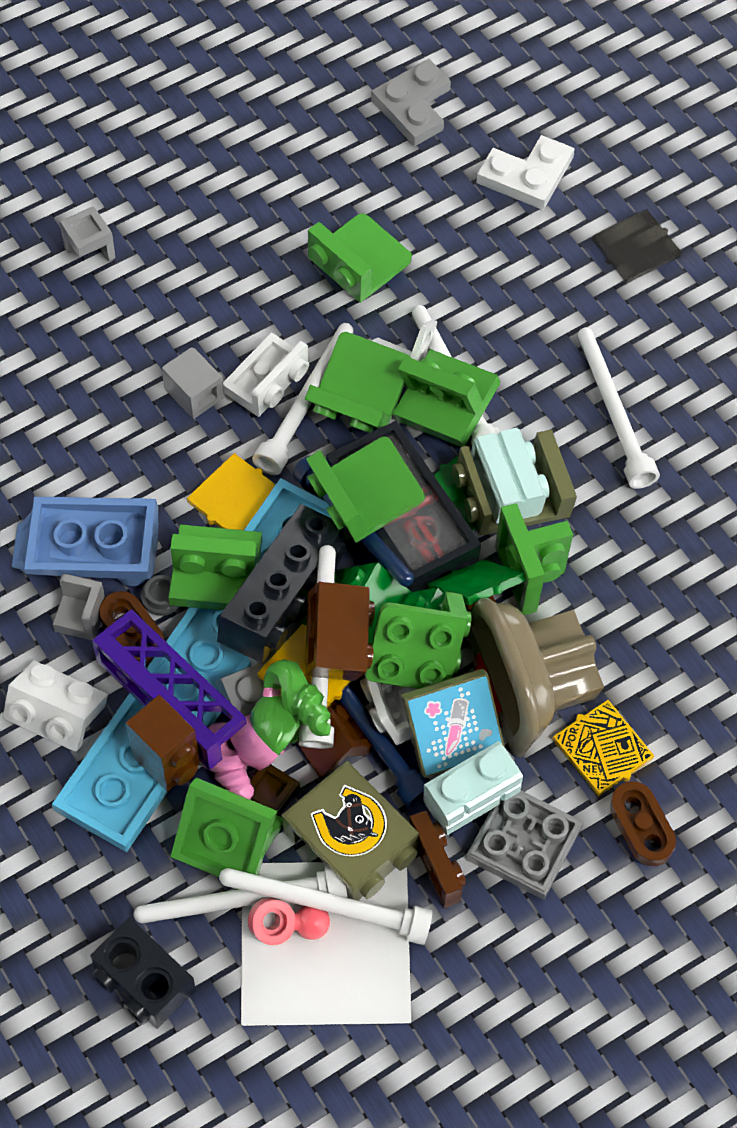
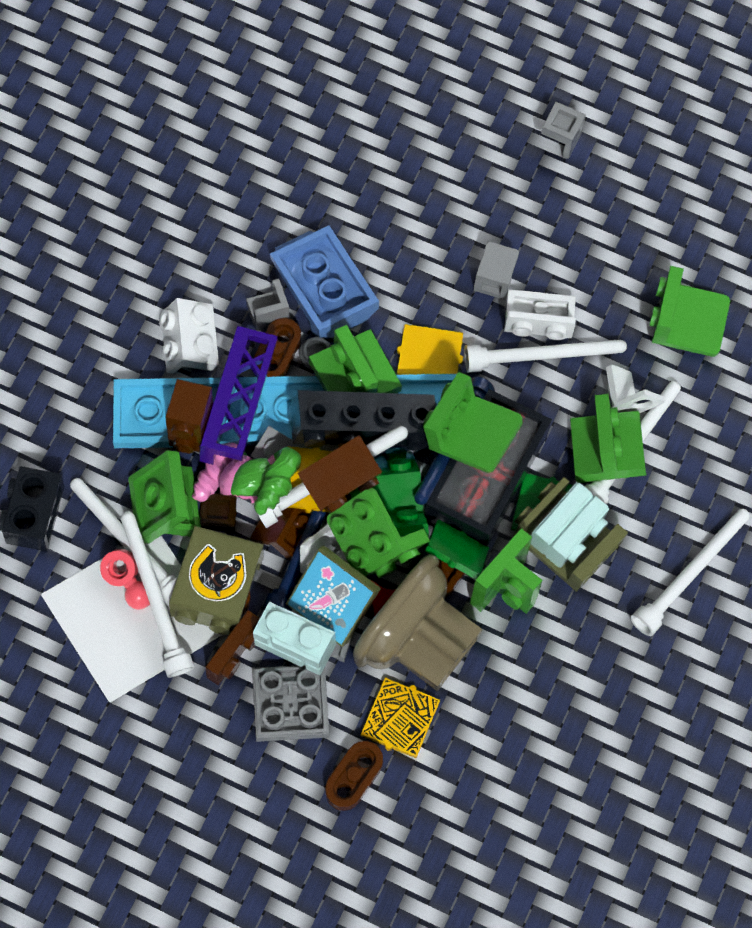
camera: 55 degrees right, 5 degrees up
bright green bracket [305,332,411,433] -> none

